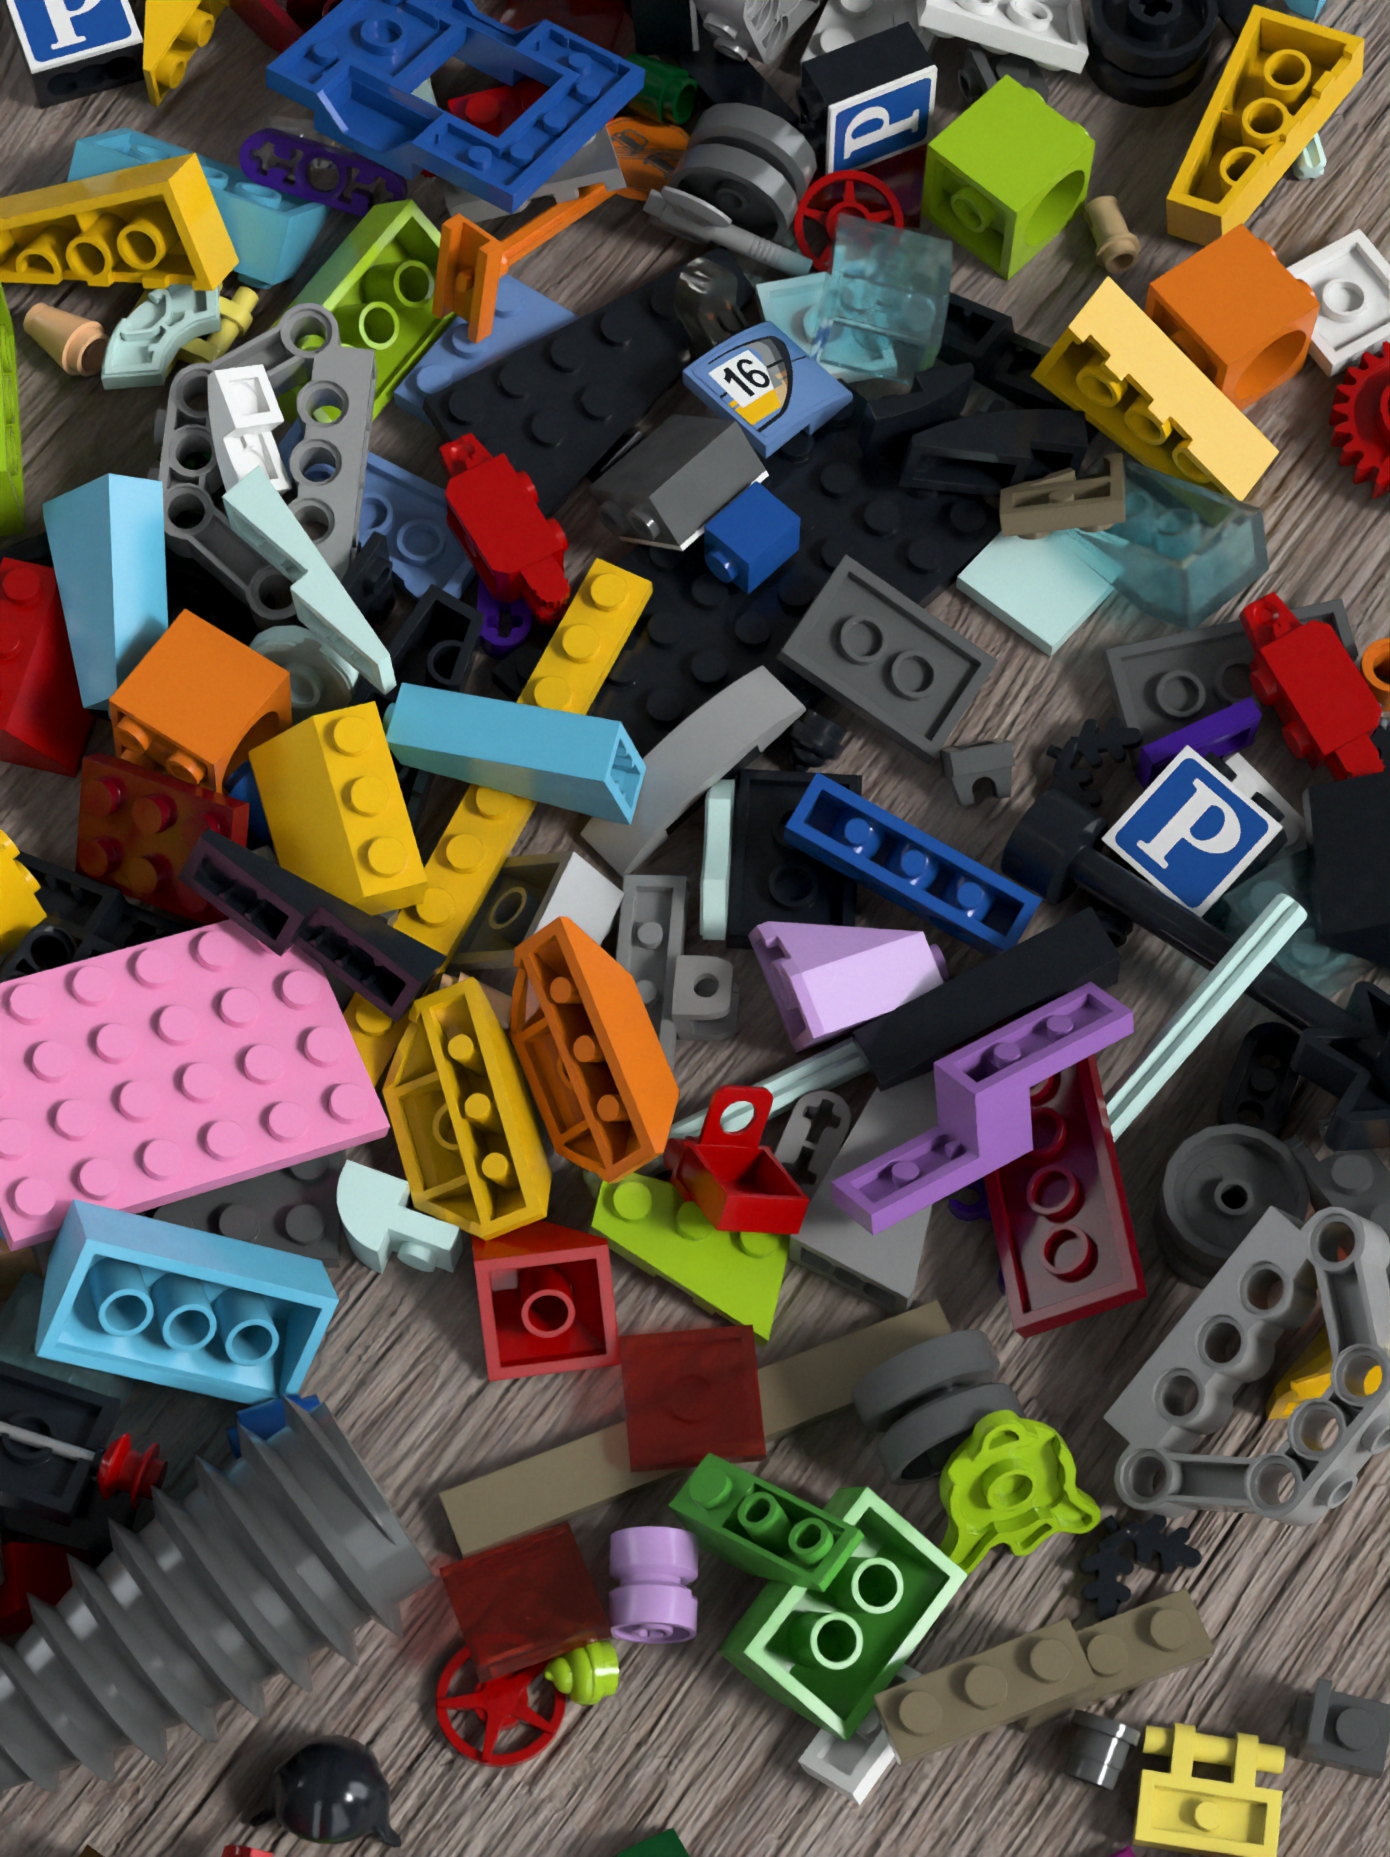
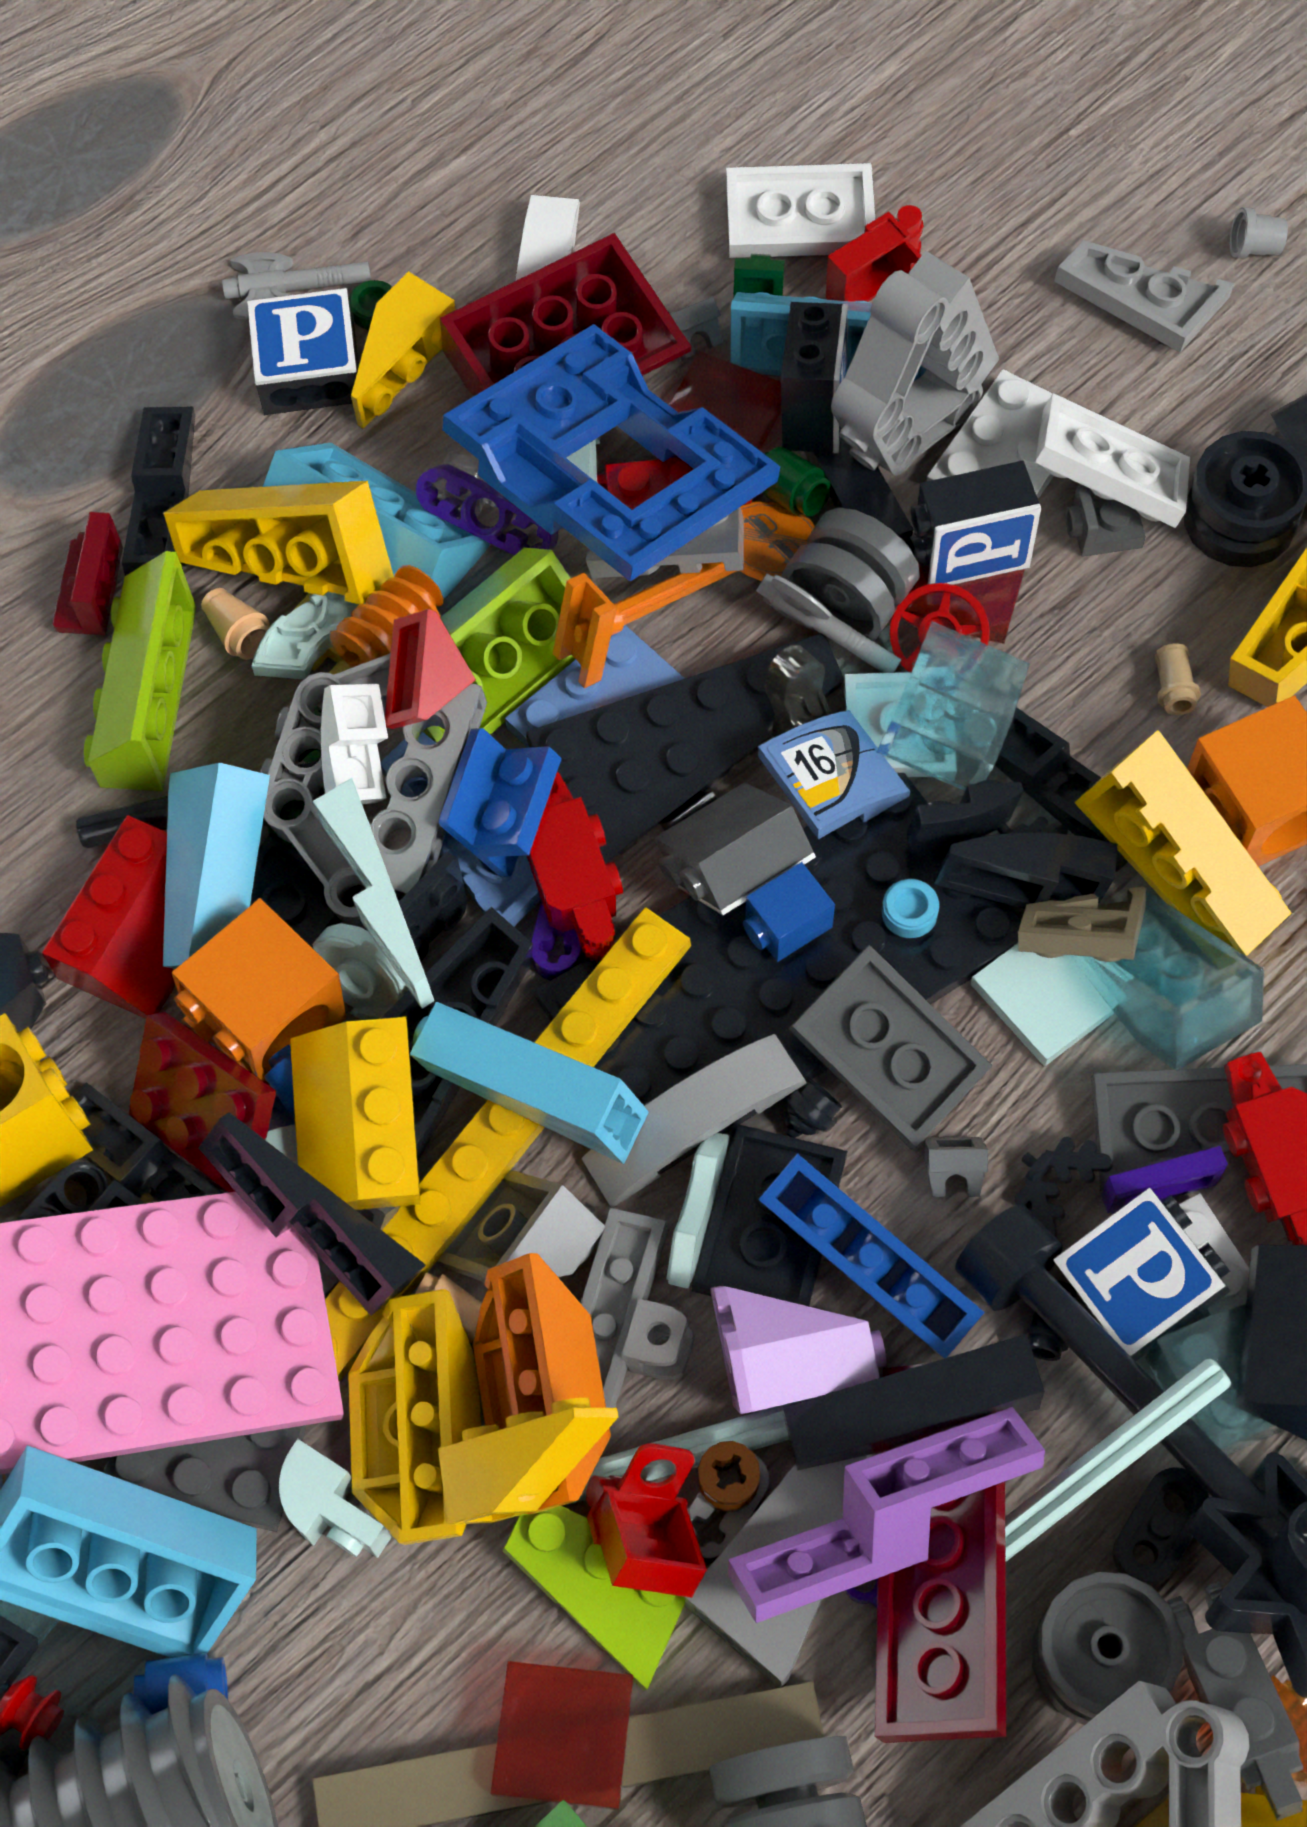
camera: 15 degrees right, 0 degrees up
red slope [471,1220,621,1382] -> none
lime brick [921,74,1096,281] -> none
none -> orange piece [329,565,443,668]
none -> red slope [385,609,476,729]
none -> yellow slope [438,1398,618,1525]
none -> blue bracket [439,728,562,877]
none -> reddish brown wheel [698,1441,760,1513]
none -> medium azure tile [882,879,939,938]

